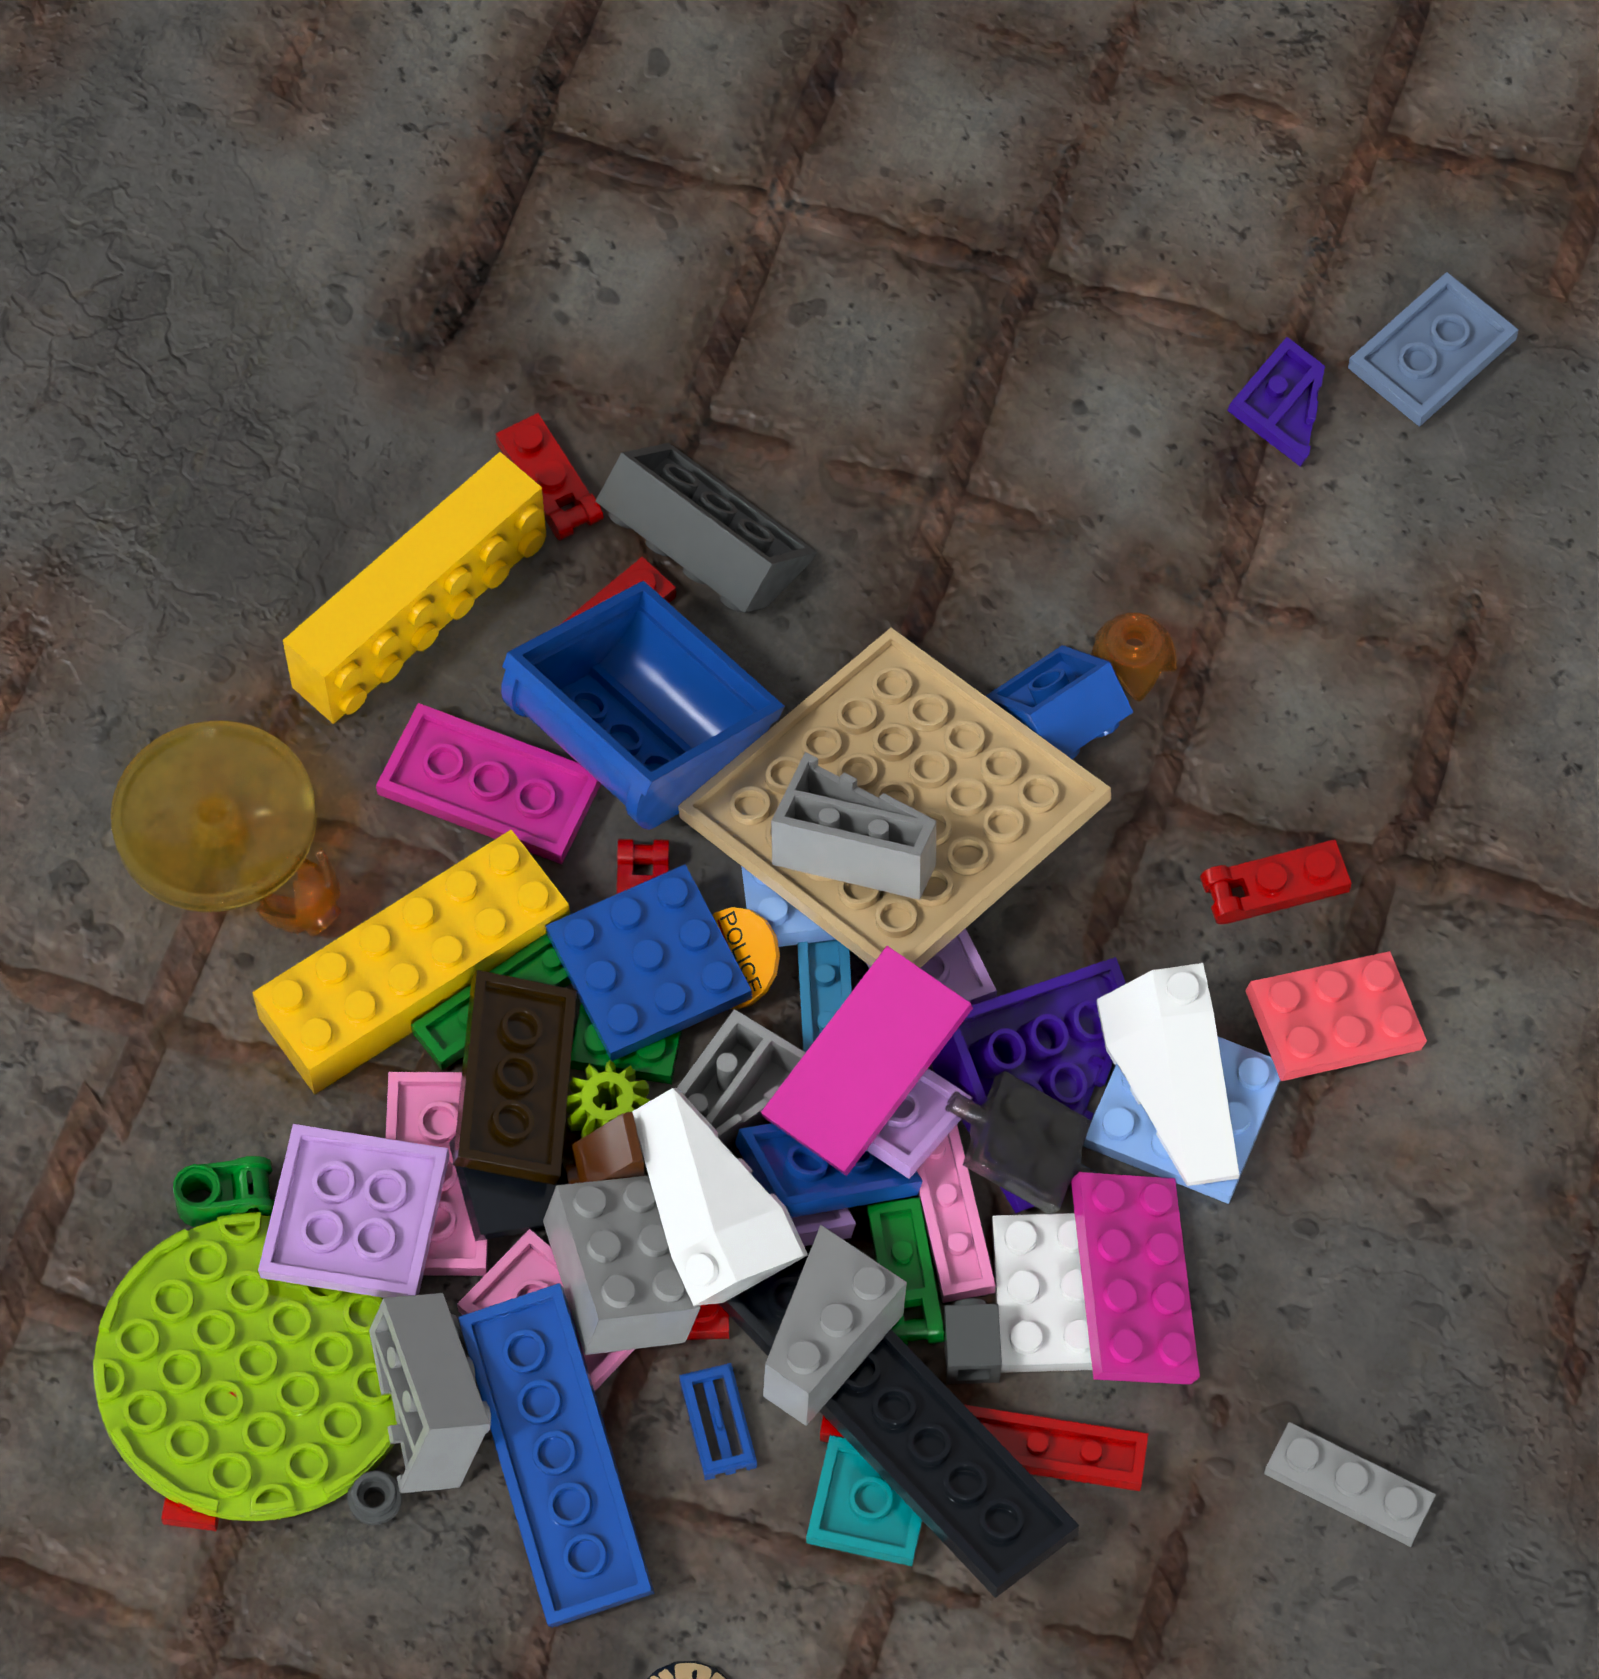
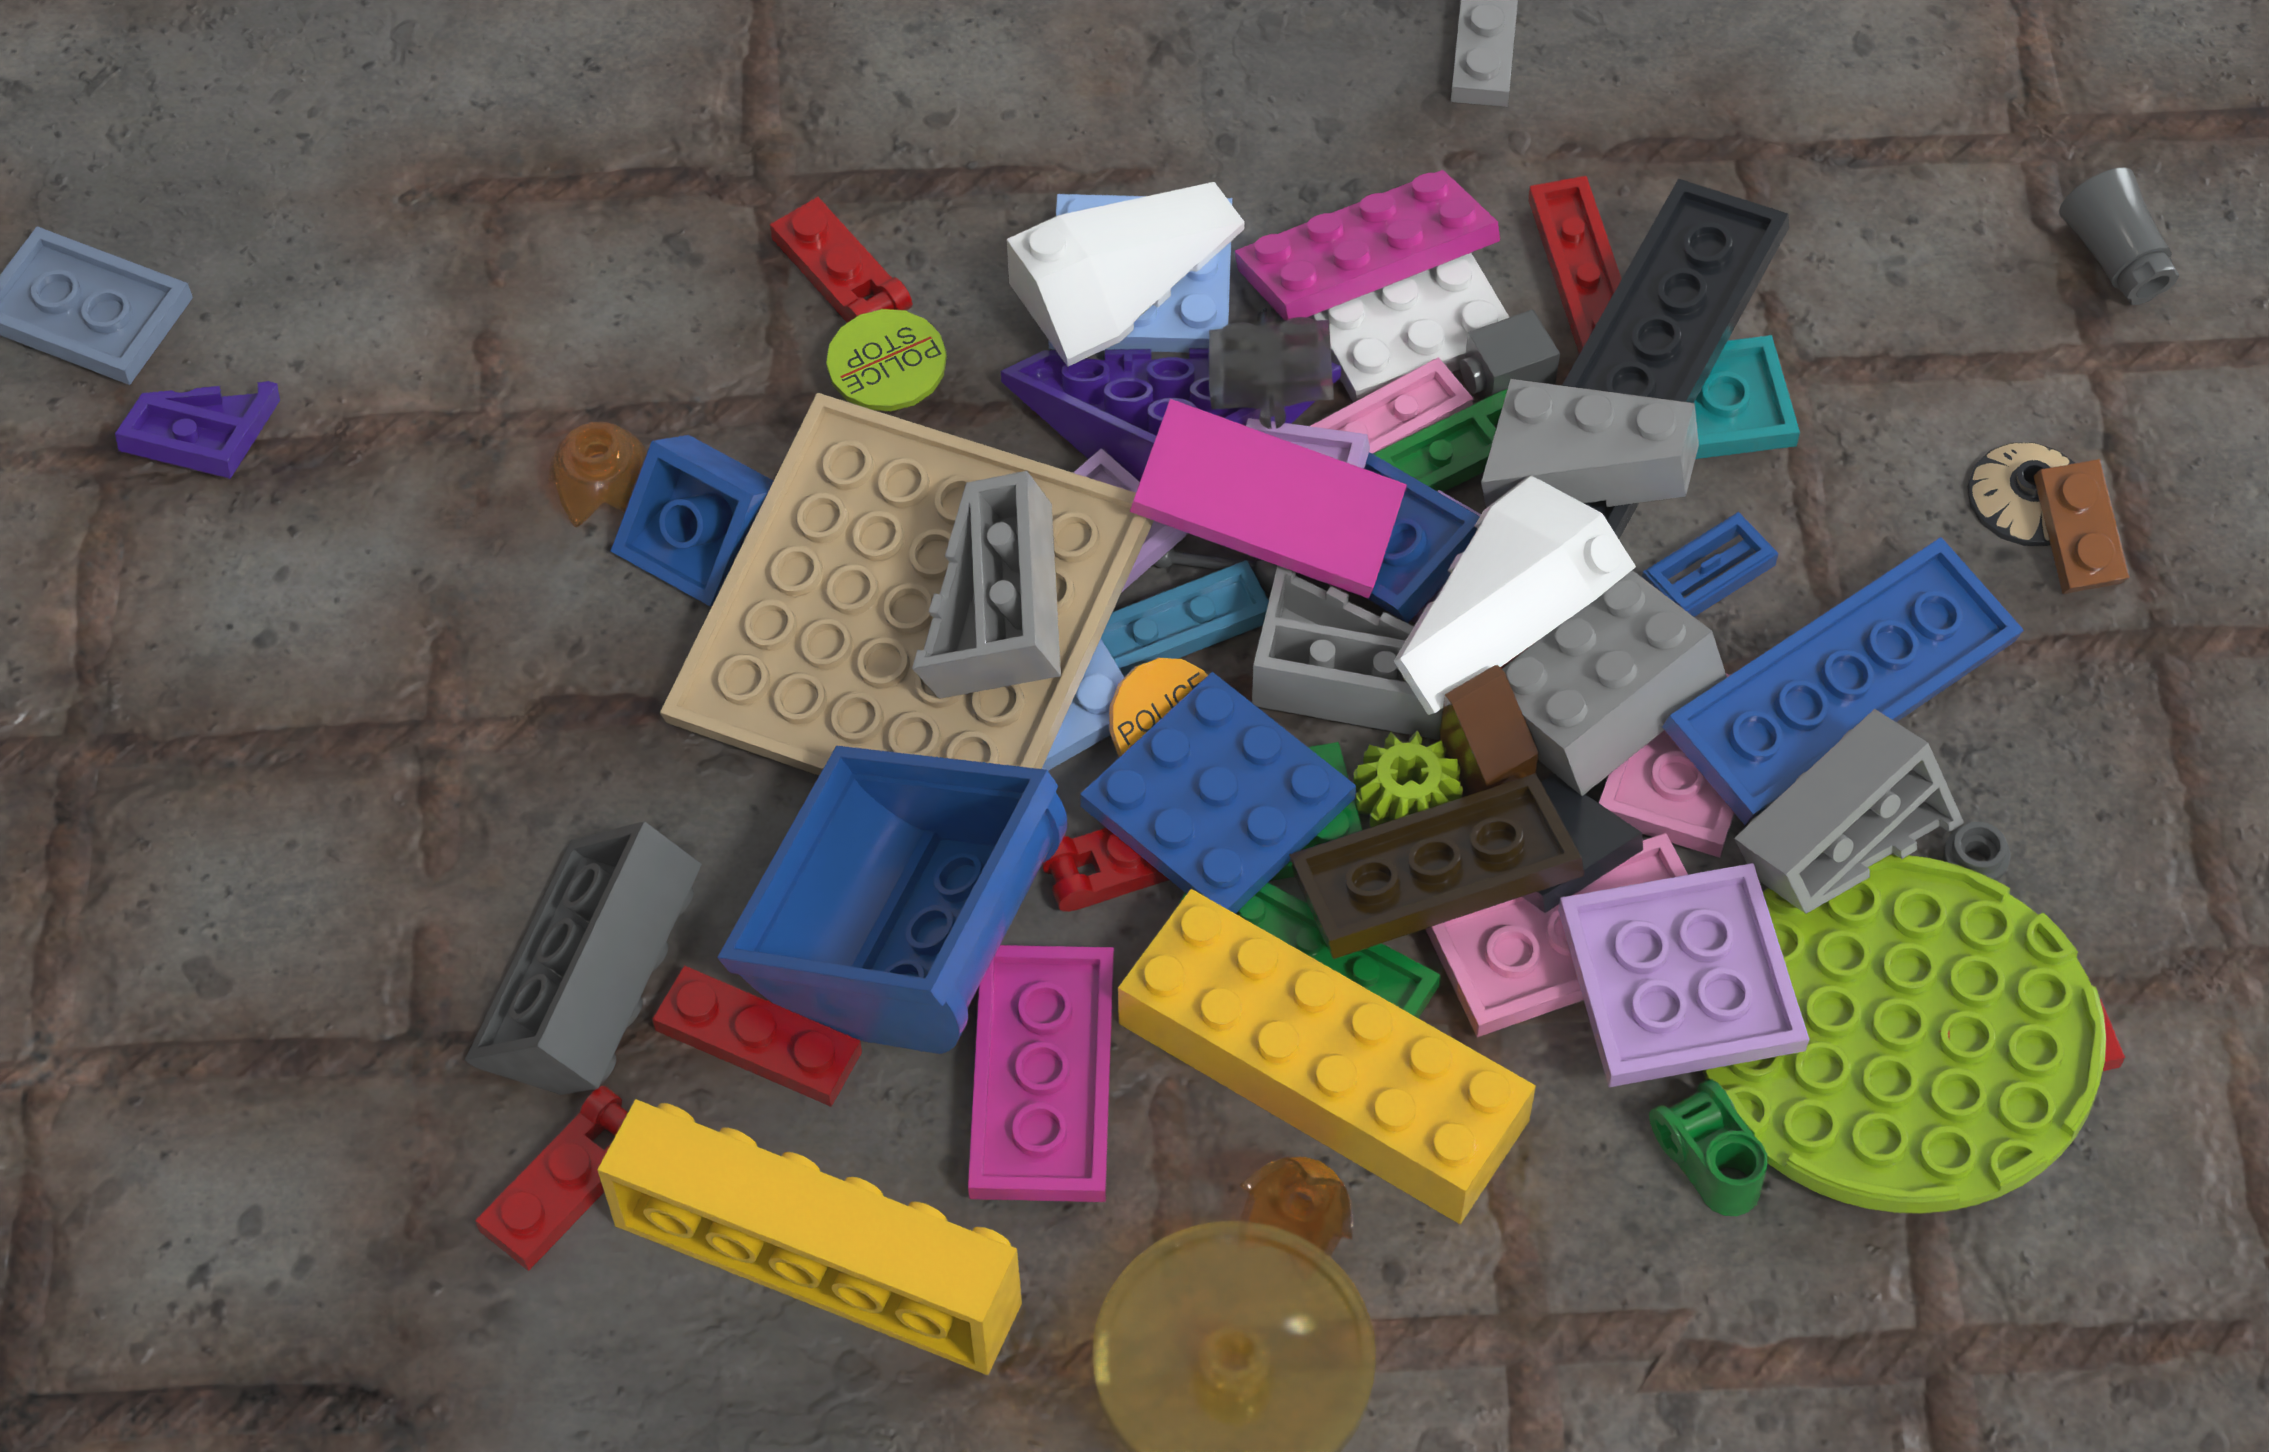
camera: 110 degrees left, 5 degrees down
coral plate [1245,951,1427,1081] -> none
none -> lime piece [826,309,947,411]

